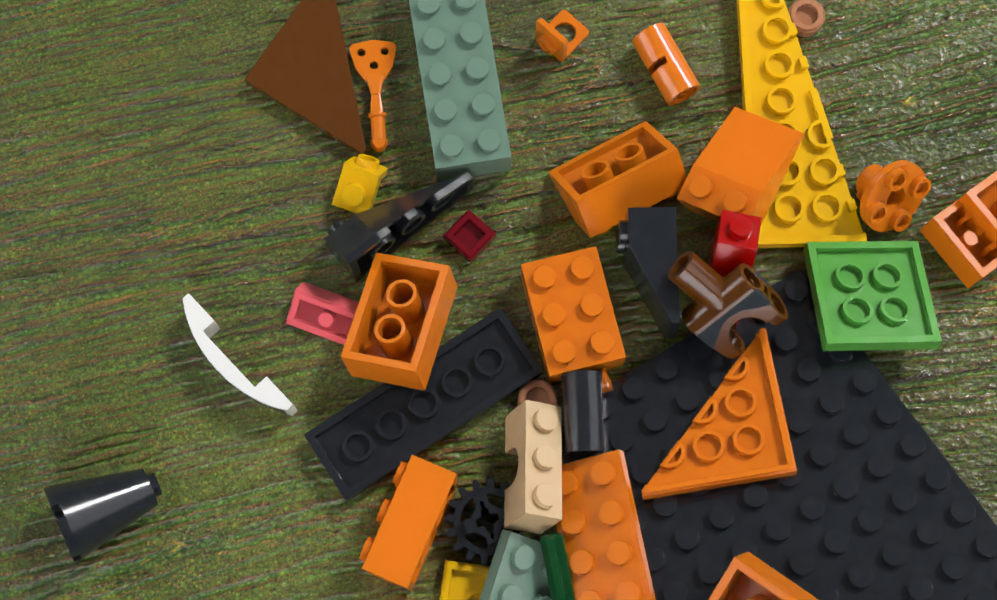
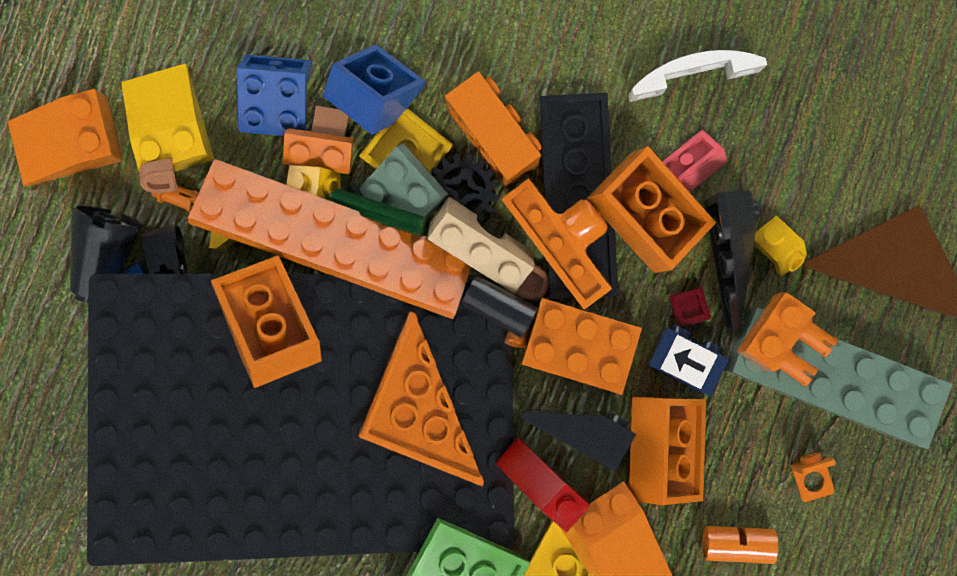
camera: 120 degrees right, 10 degrees up
orange piece [349,40,397,153] -> none
reddish brown connector [667,251,788,359] -> none
none -> orange plate [501,178,613,310]
none -> brick [644,325,729,396]
none -> orange brick [737,292,838,387]

